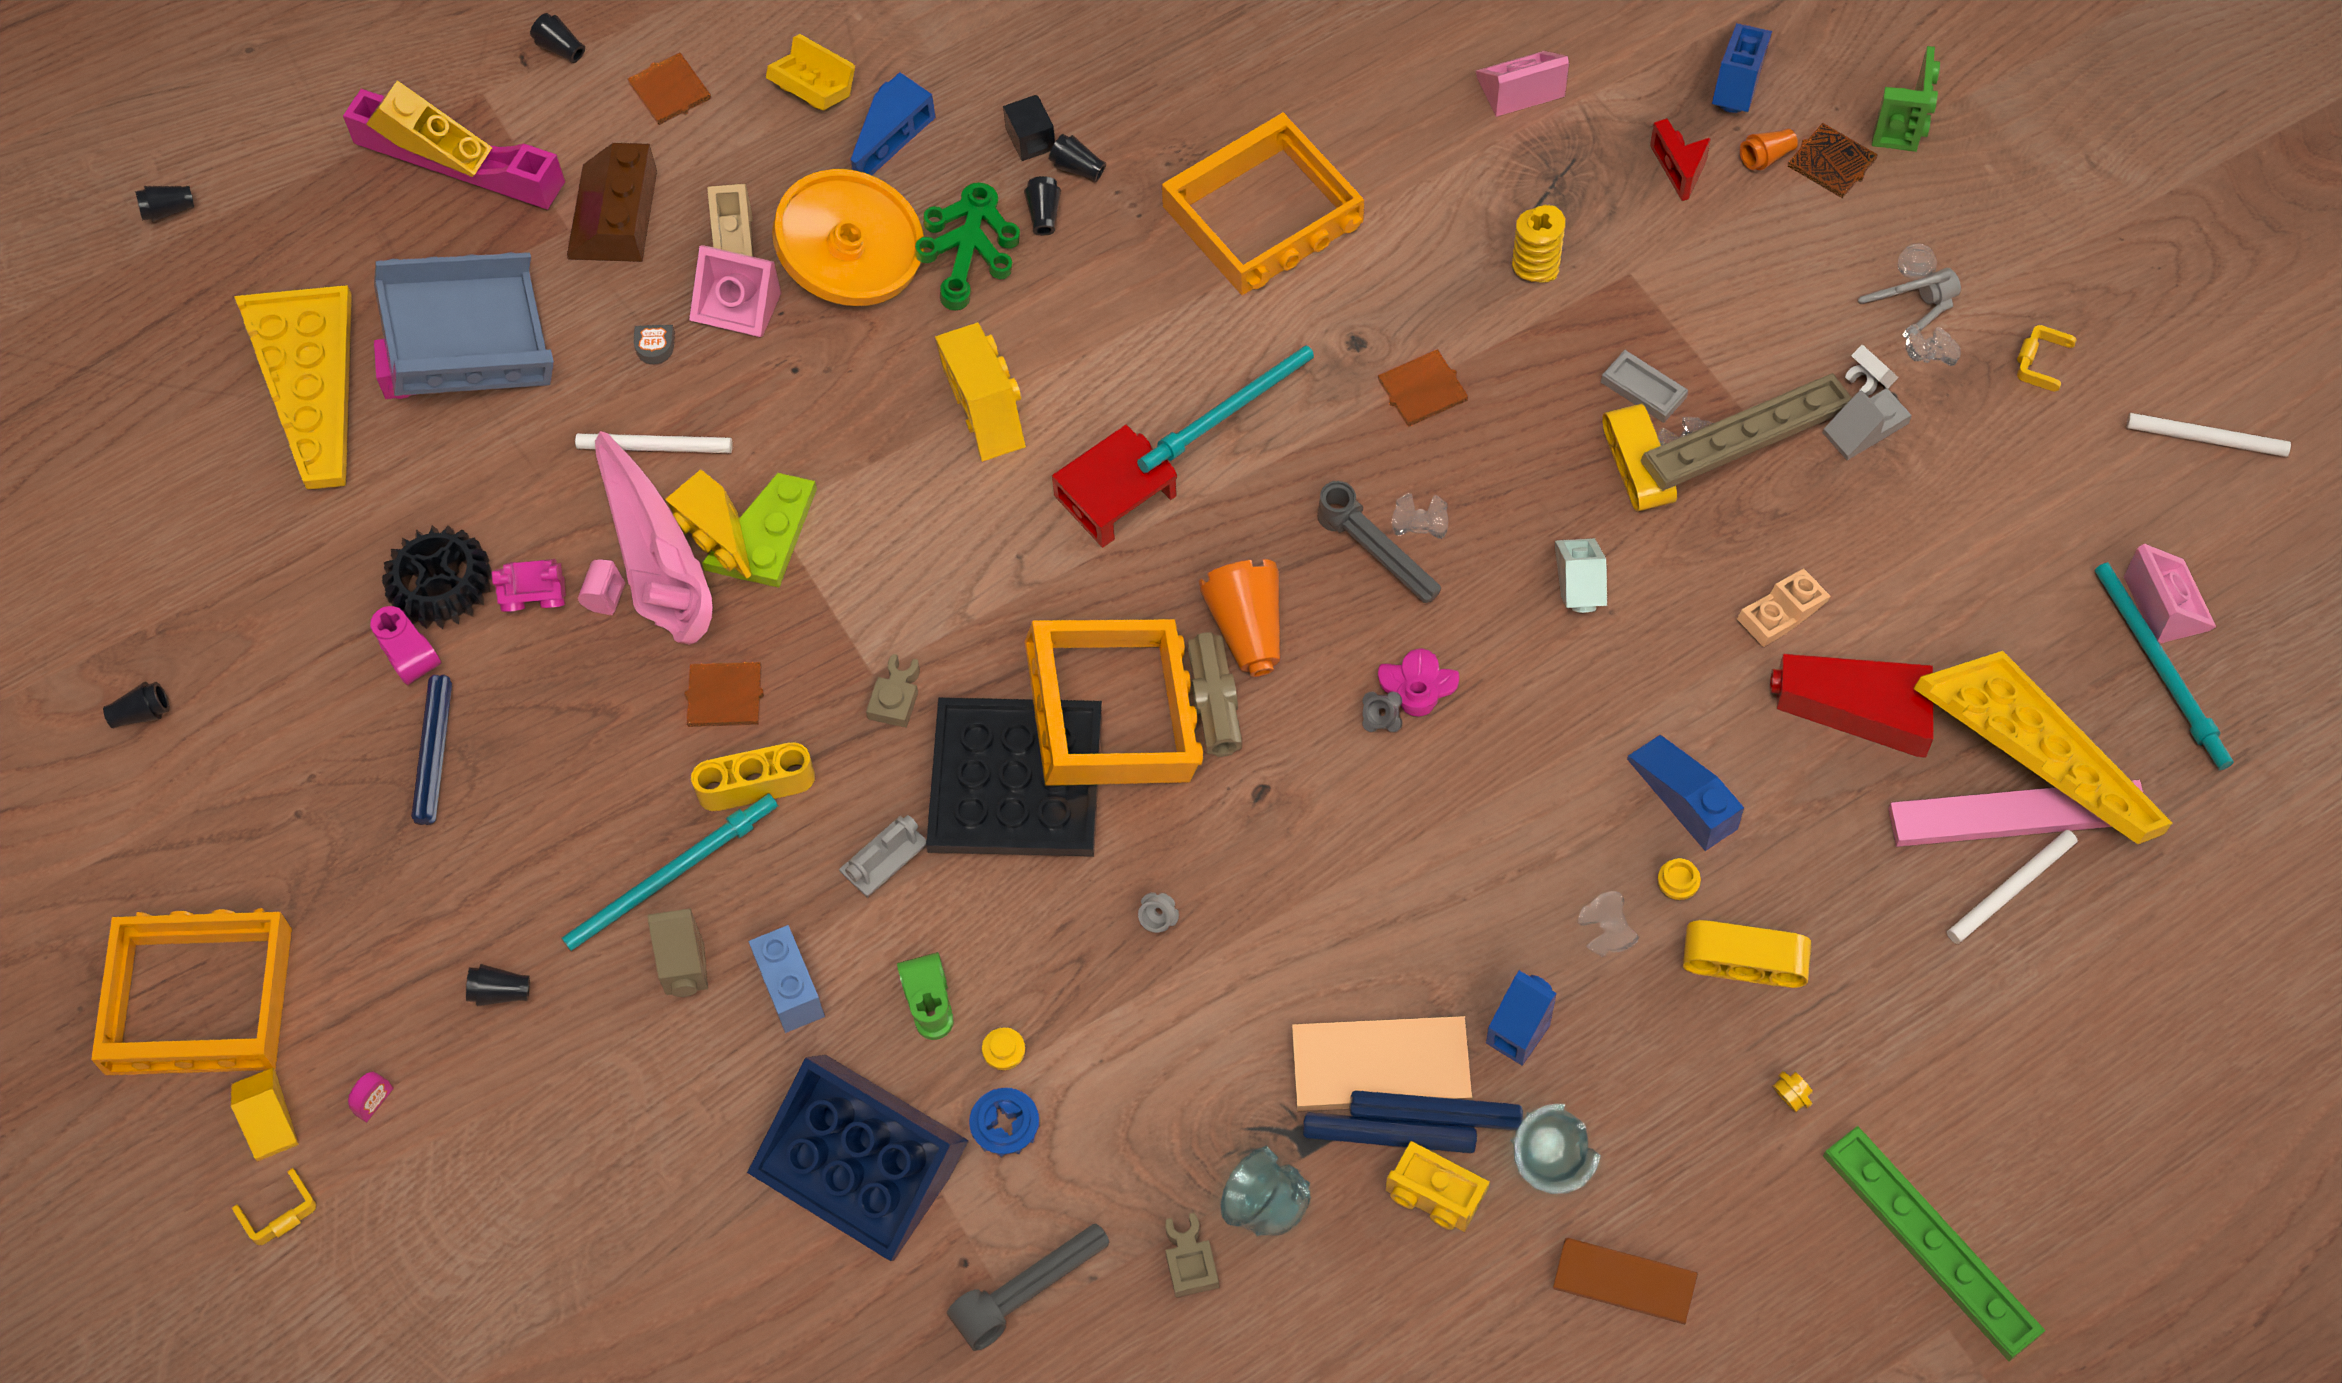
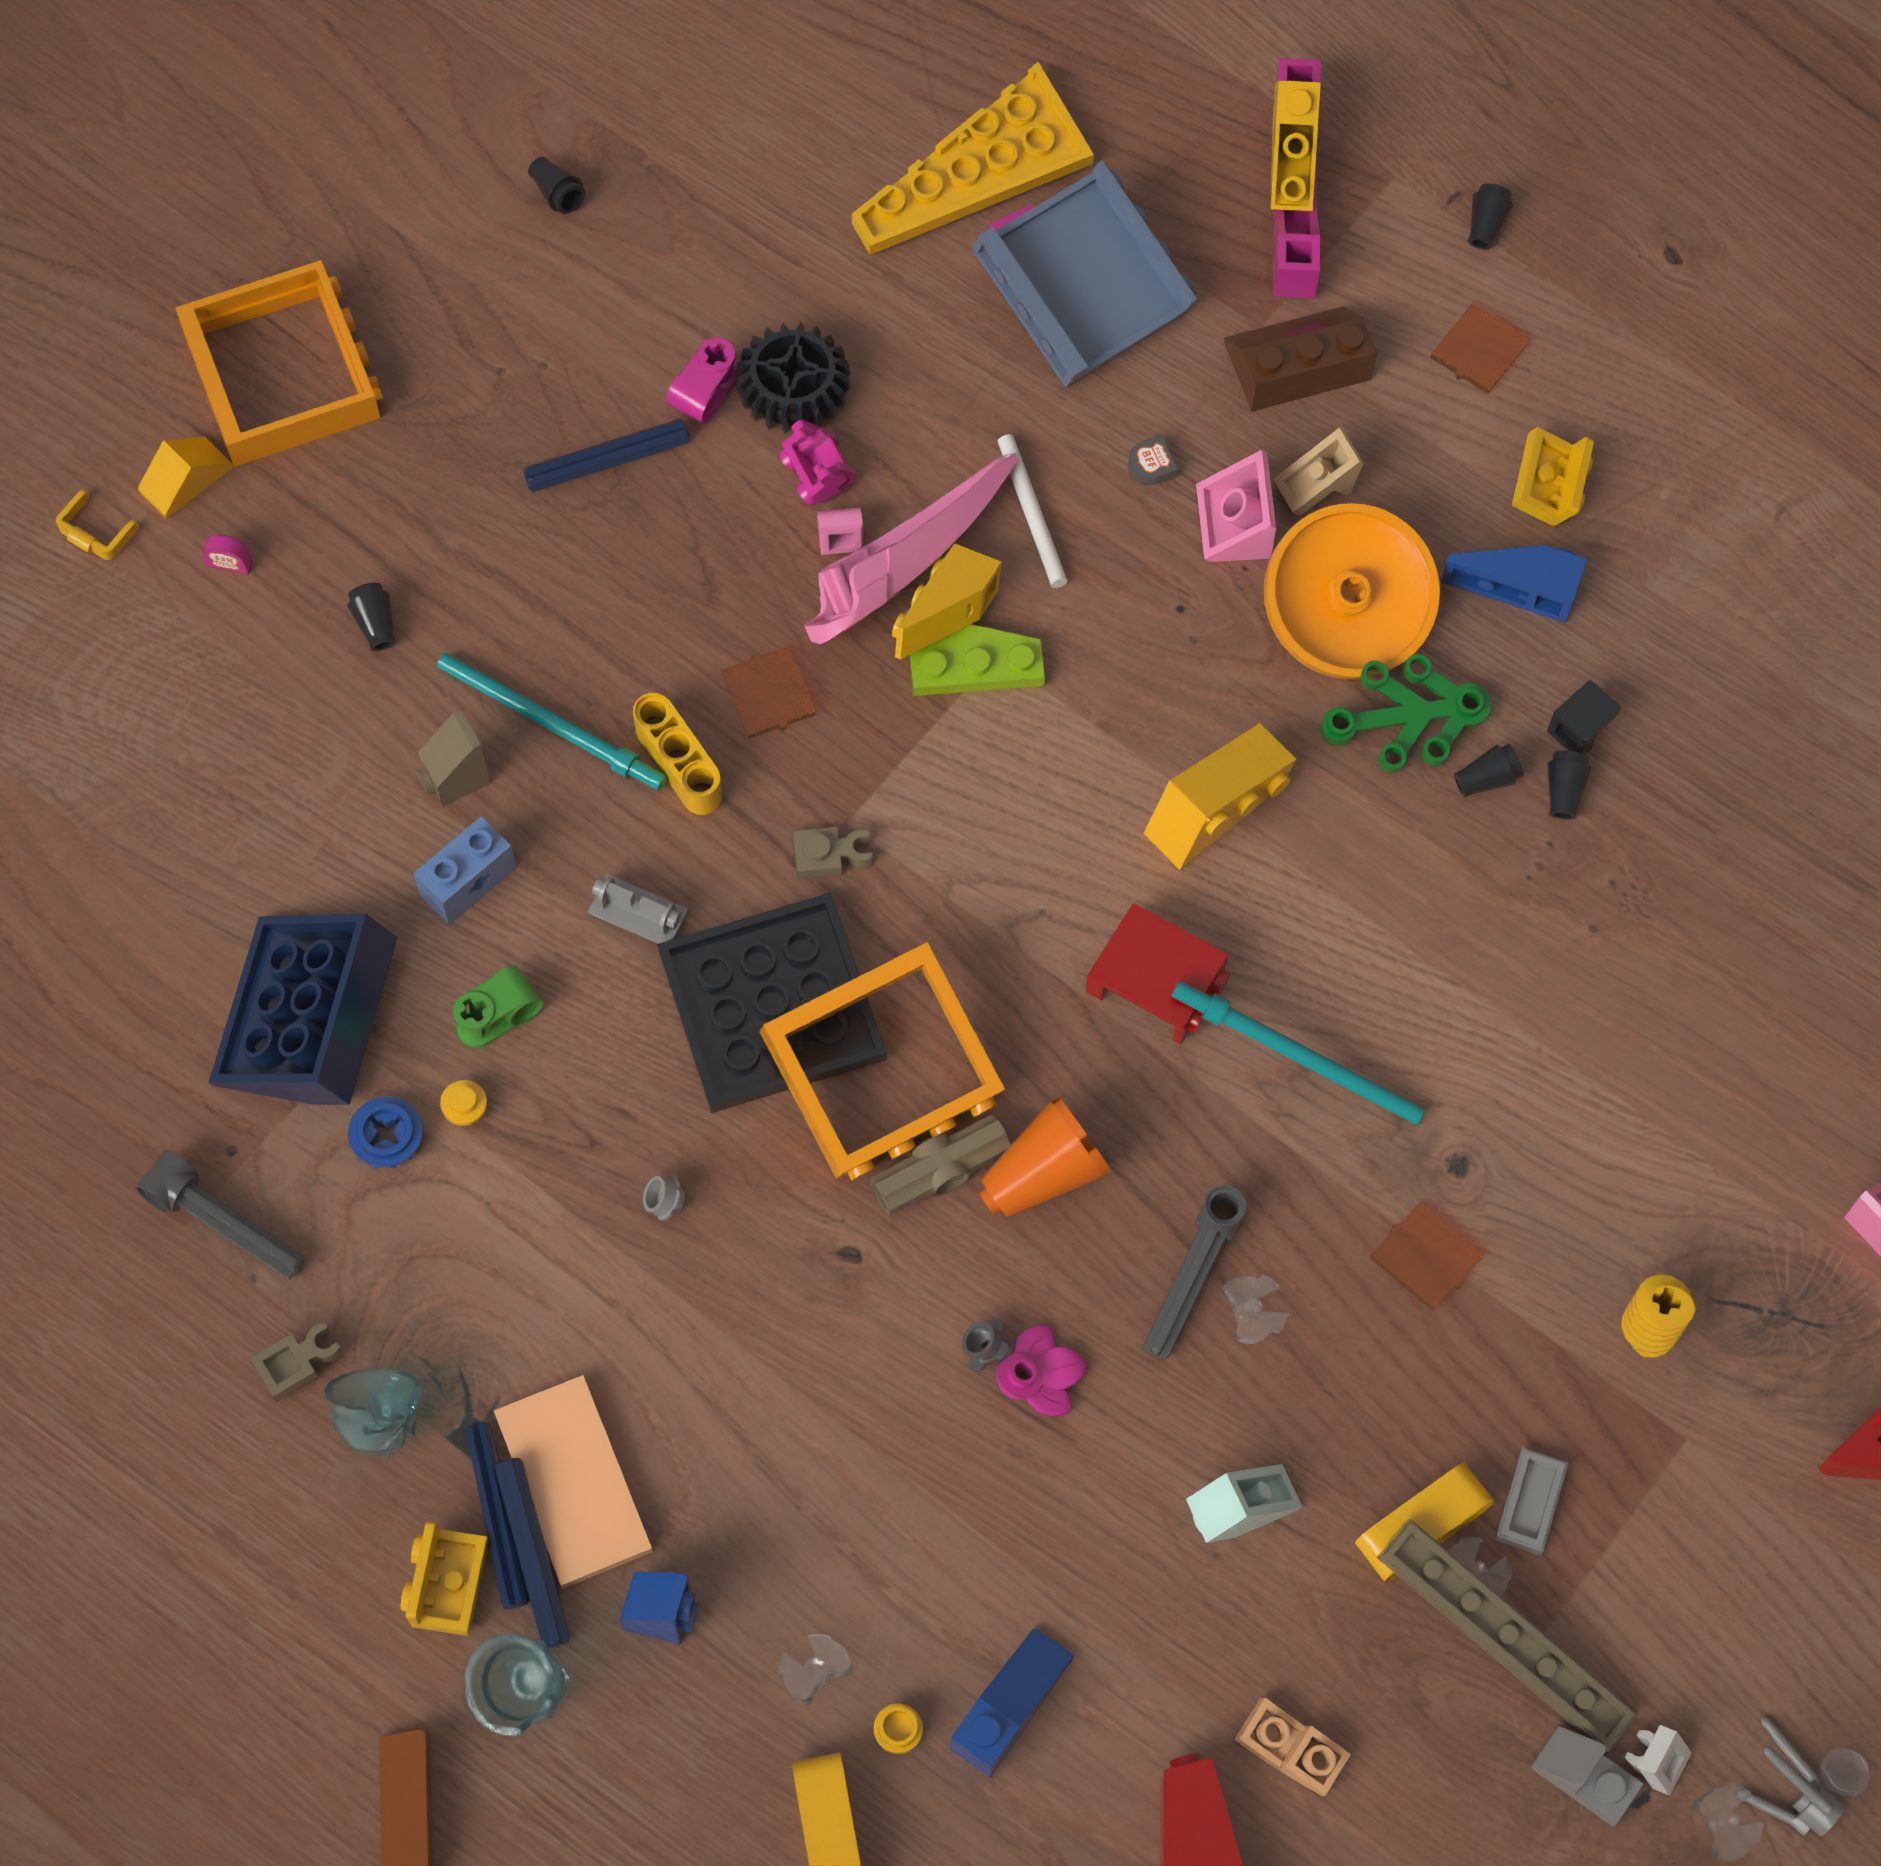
camera: 65 degrees right, 5 degrees up
light orange window [1162,112,1364,296] -> none

